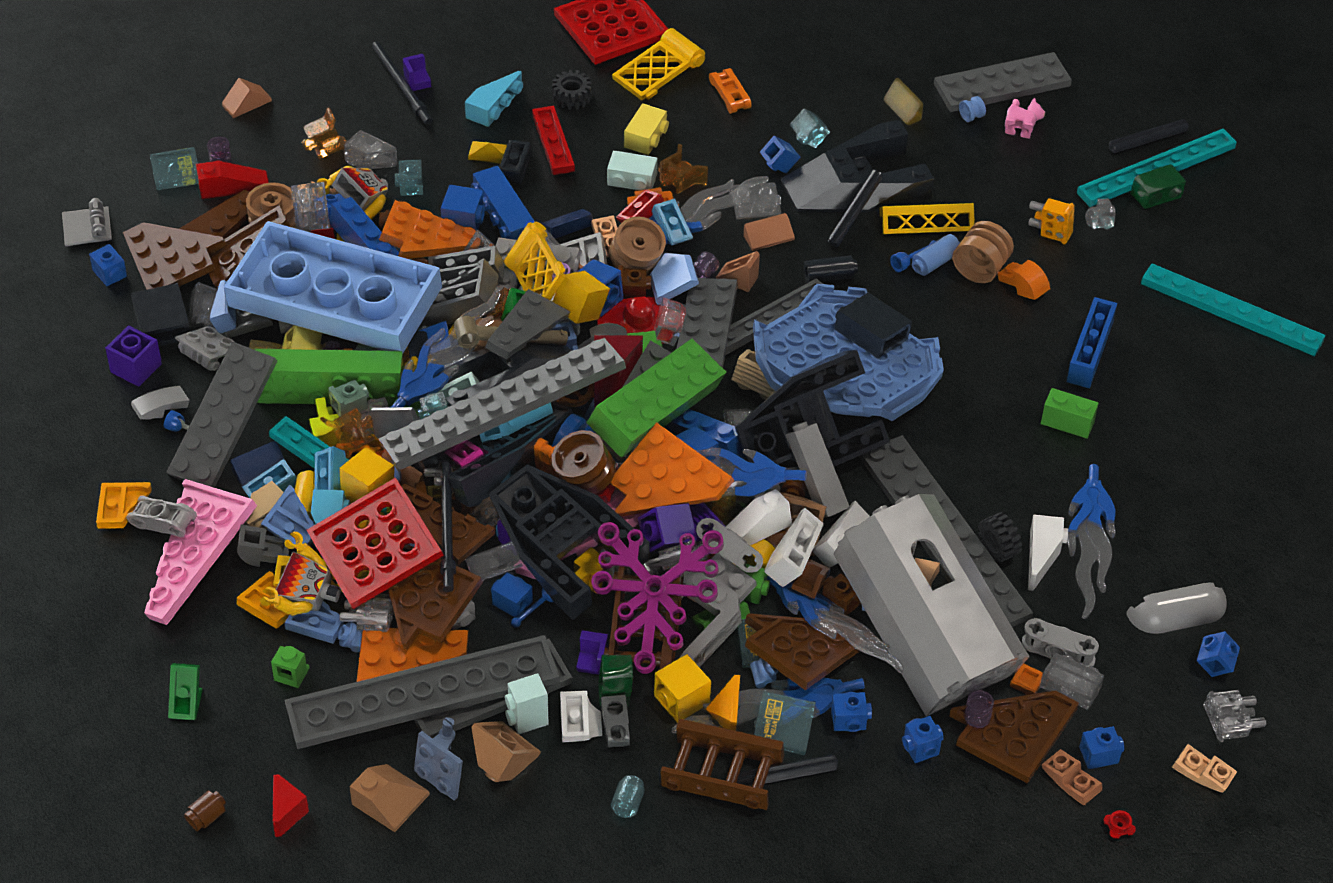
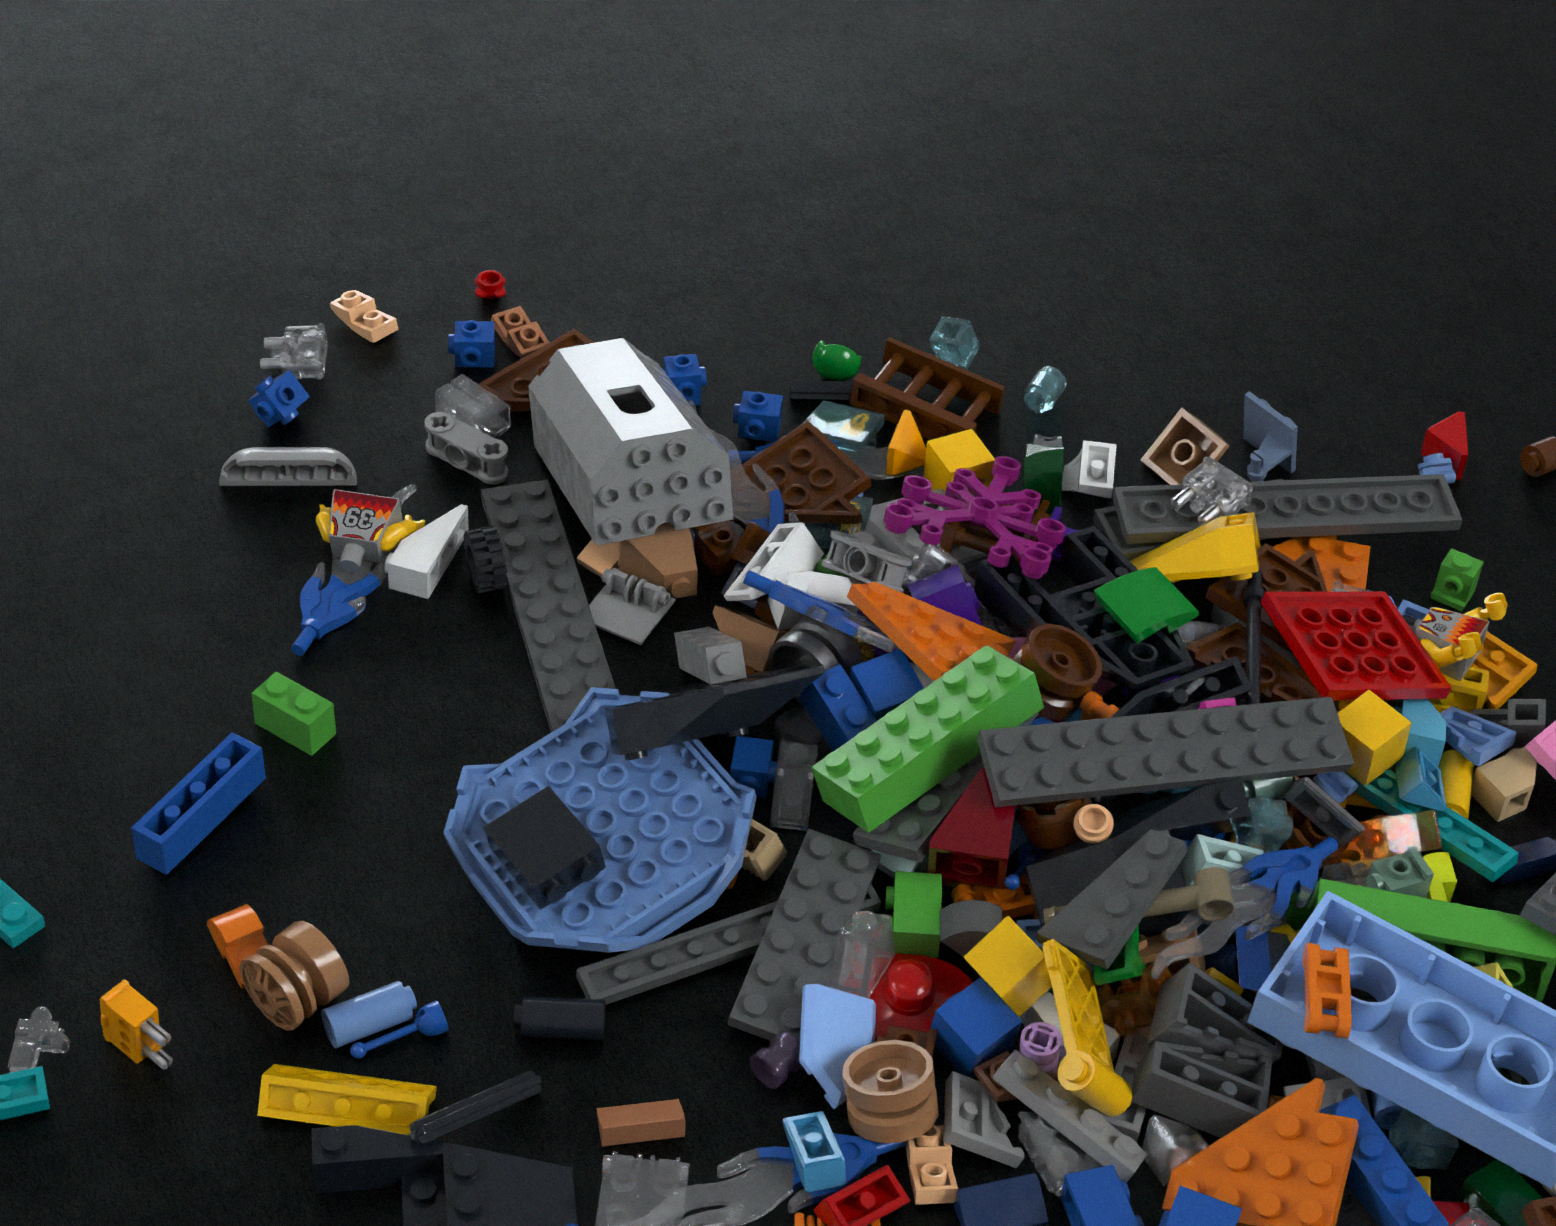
camera: 170 degrees left, 5 degrees down
dark azure slope [242,459,297,498] -> none
medium nougat slope [350,764,430,832] -> none
light aqua brick [505,673,548,734] -> none
nougat slope [716,251,760,292] -> none
white slope [812,501,870,568] -> none
orange tile [1010,664,1046,695] -> none
none -> torso [316,489,425,573]
none -> green hair [812,340,862,381]
none -> clear light blue brick [929,316,980,370]
none -> light nougat plate [1074,804,1113,844]
none -> green slope [1094,567,1199,644]
none -> yellow wedge [1130,512,1261,583]
none -> clear piece [1171,456,1253,525]
none -> orange plate [1302,943,1352,1039]
none -> medium blue plate [1418,453,1456,483]

